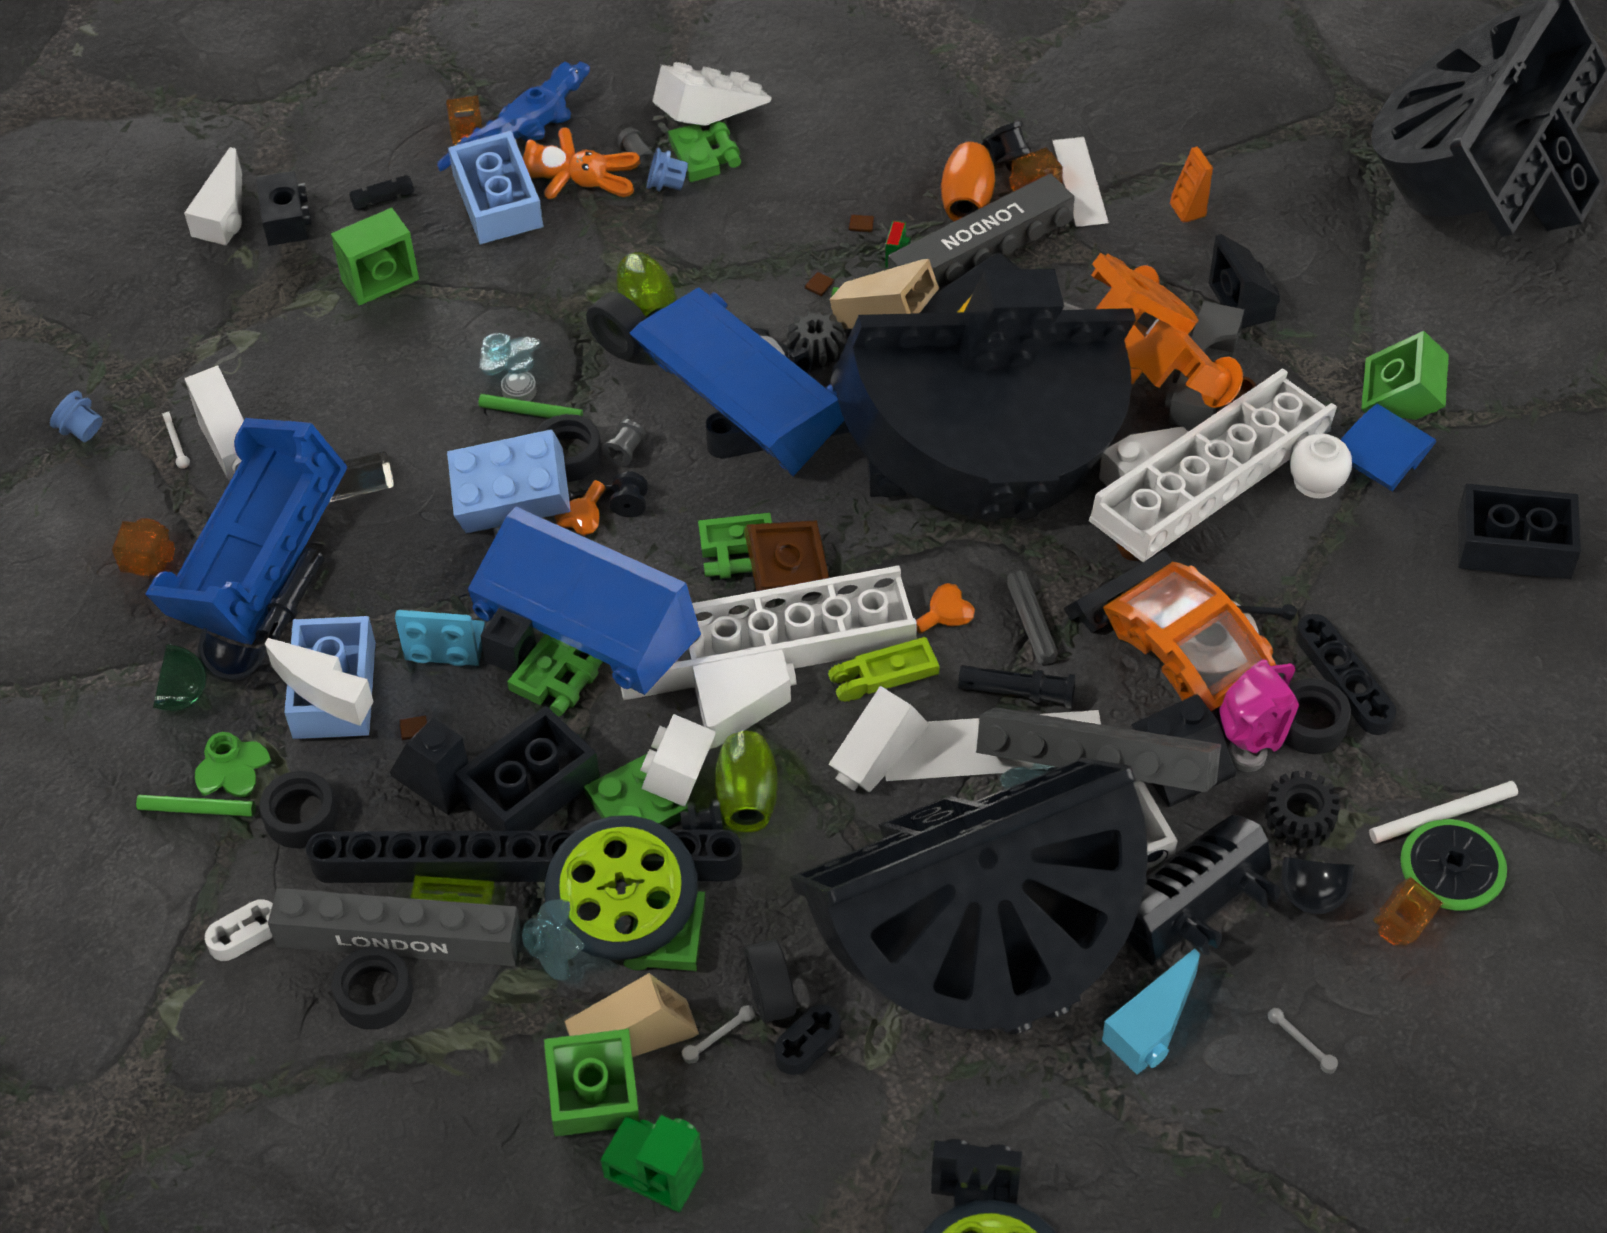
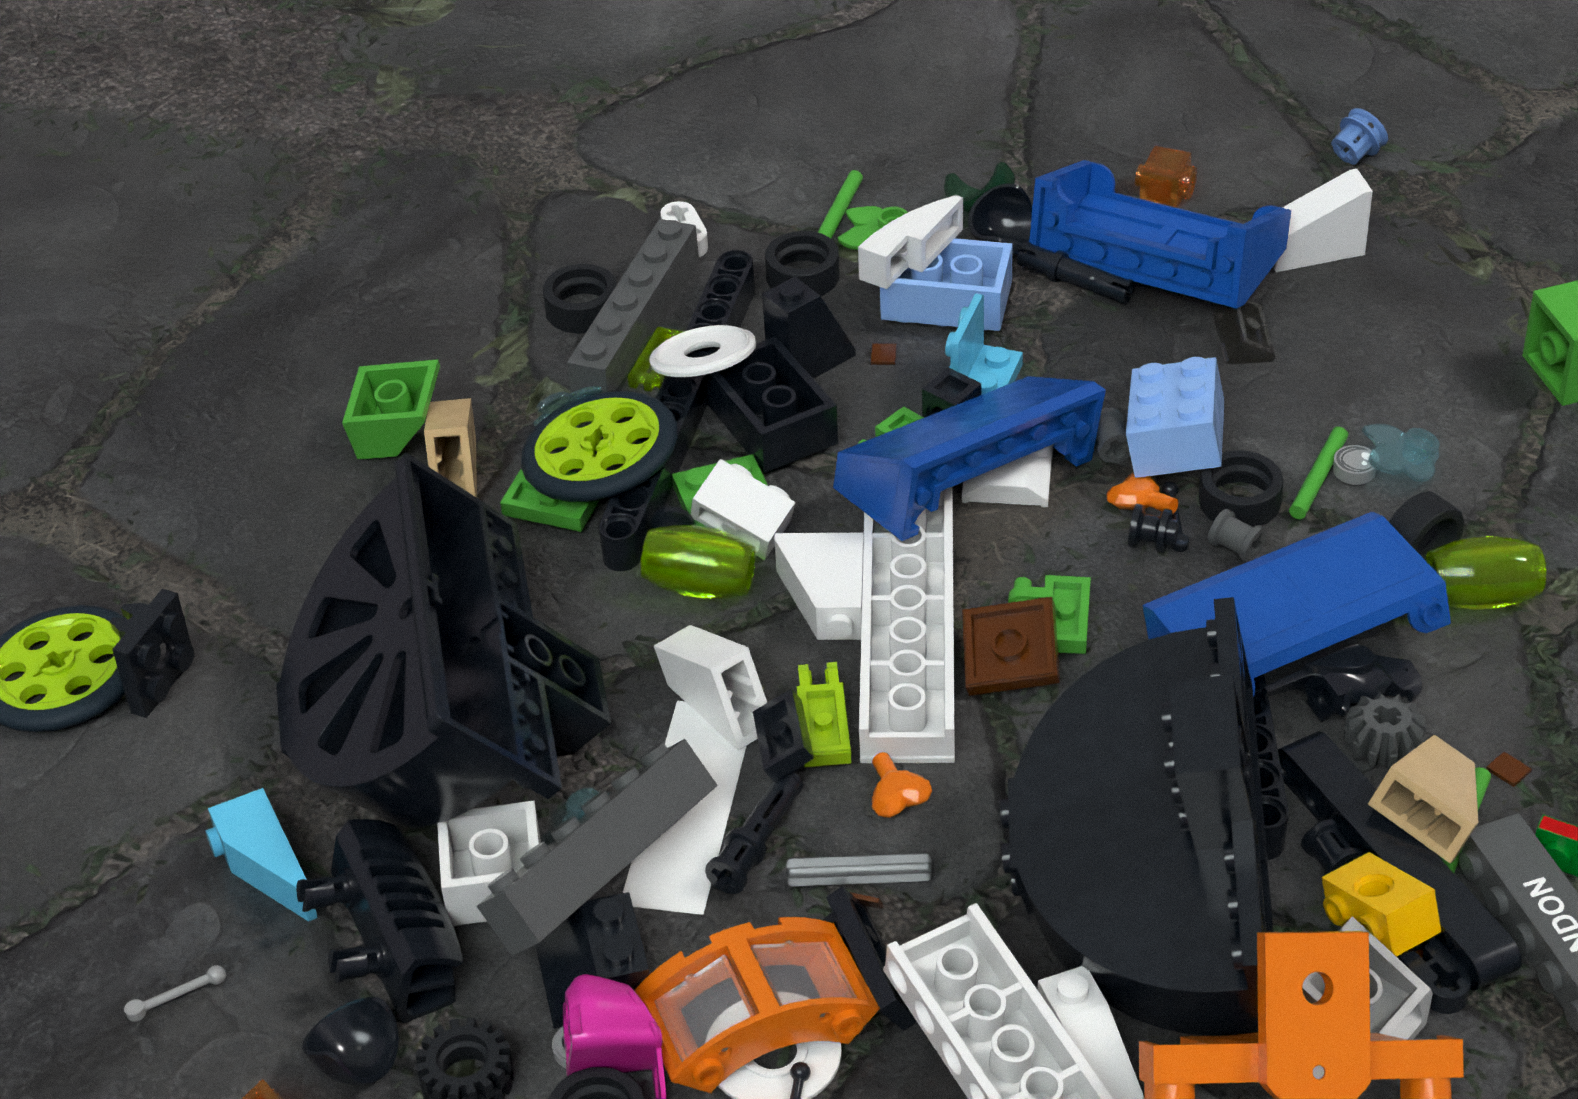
camera: 105 degrees right, 10 degrees down
green brick [601,1115,704,1213] -> none
none -> white piece [649,325,756,377]
none -> black plate [753,688,814,782]
none -> reddish brown window [850,892,884,909]

